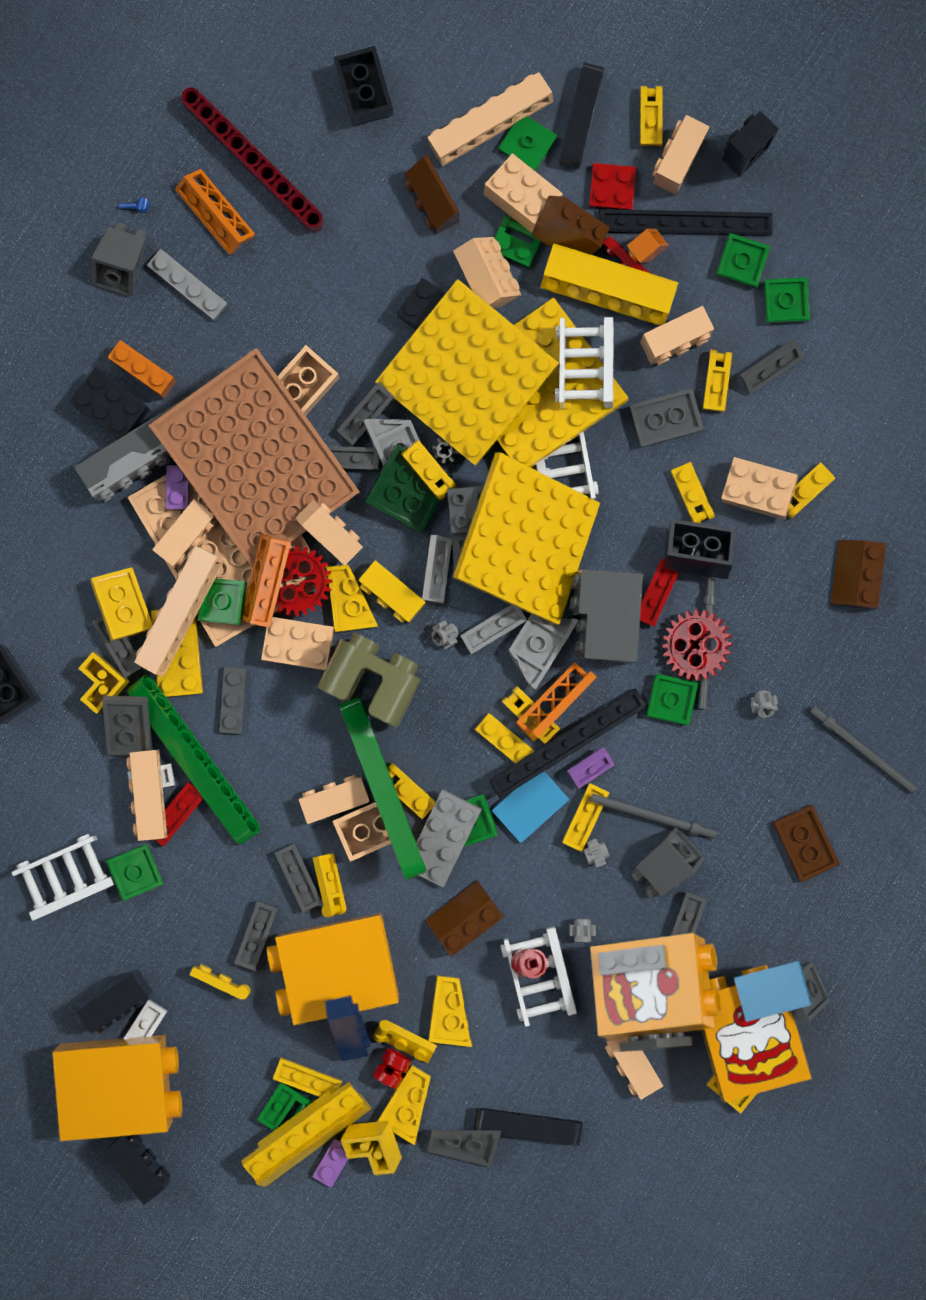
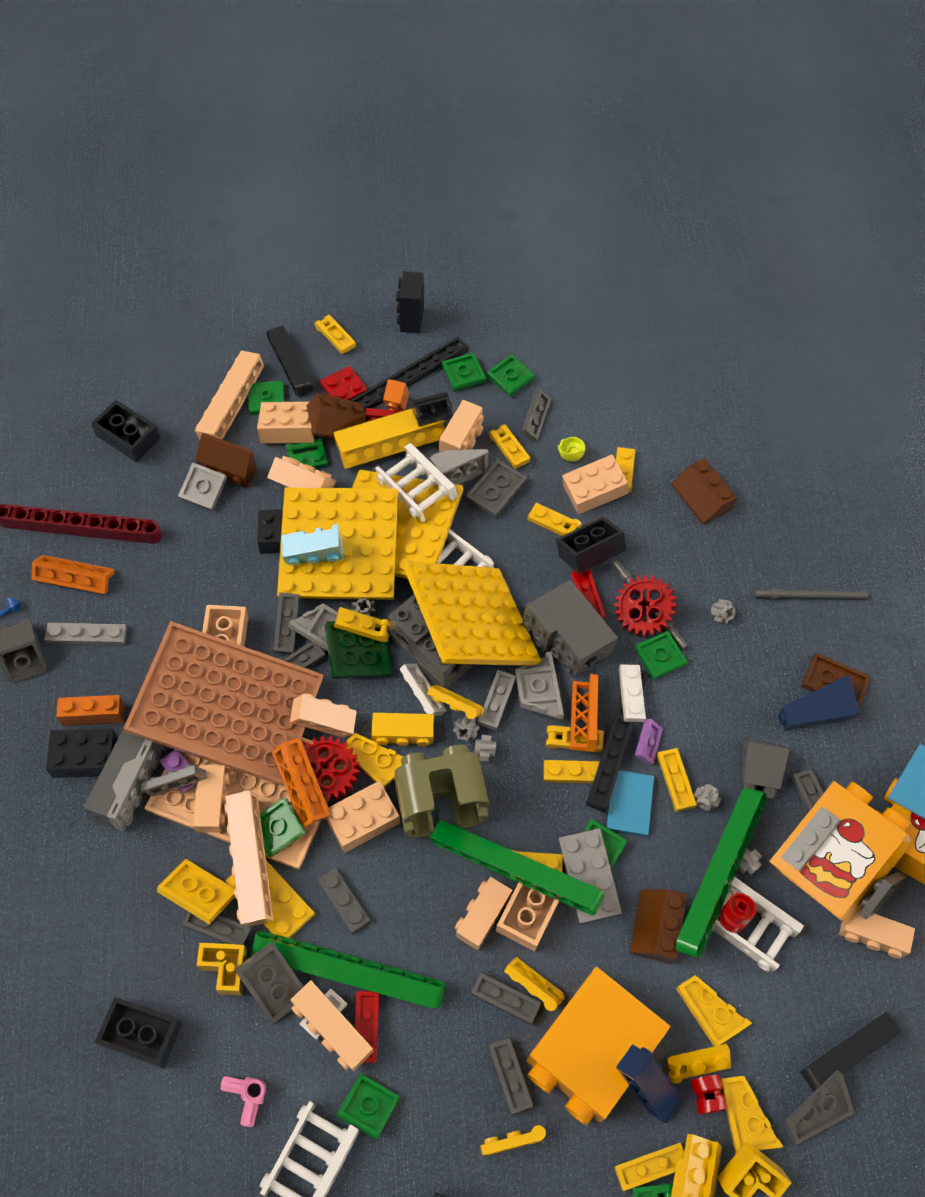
camera: 35 degrees left, 25 degrees down
dark grey bar [590,793,717,839] -> none
light nougat brick [652,115,710,195] -> none
none -> dark grey plate [140,765,207,796]
none -> light grey plate [178,463,227,510]
none -> bright pink axle [220,1076,267,1127]
none -> wedge [282,524,343,565]
none -> black hinge [412,392,453,427]
none -> yellow plate [427,685,484,719]
none -> light grey slope [430,449,489,485]
none -> light grey gear [475,735,496,761]
none -> neon yellow hair [558,437,586,462]
none -> white plate [619,664,646,722]
none -> green beam [676,787,767,959]
none -> dark blue slope [778,675,860,731]

